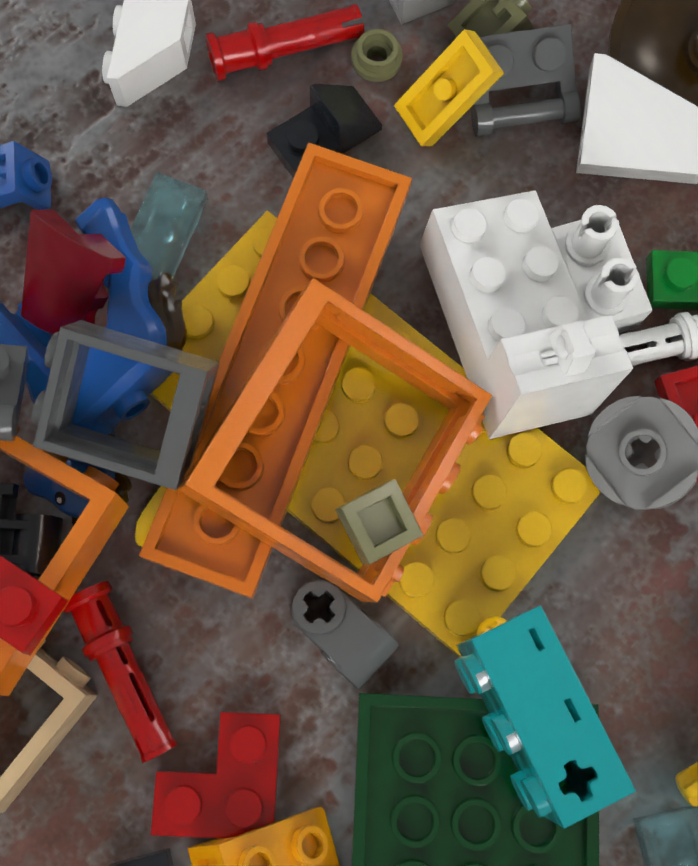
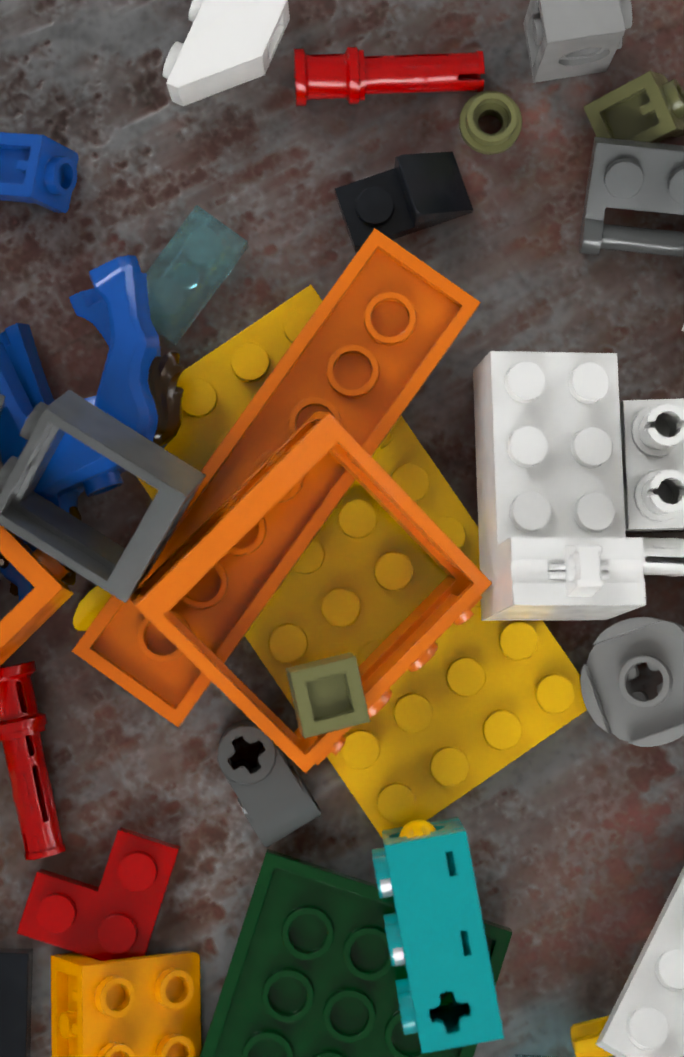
camera: 20 degrees right, 10 degrees up
dark red slope [21,209,126,334] -> none
yellow plate [394,29,504,146] -> none

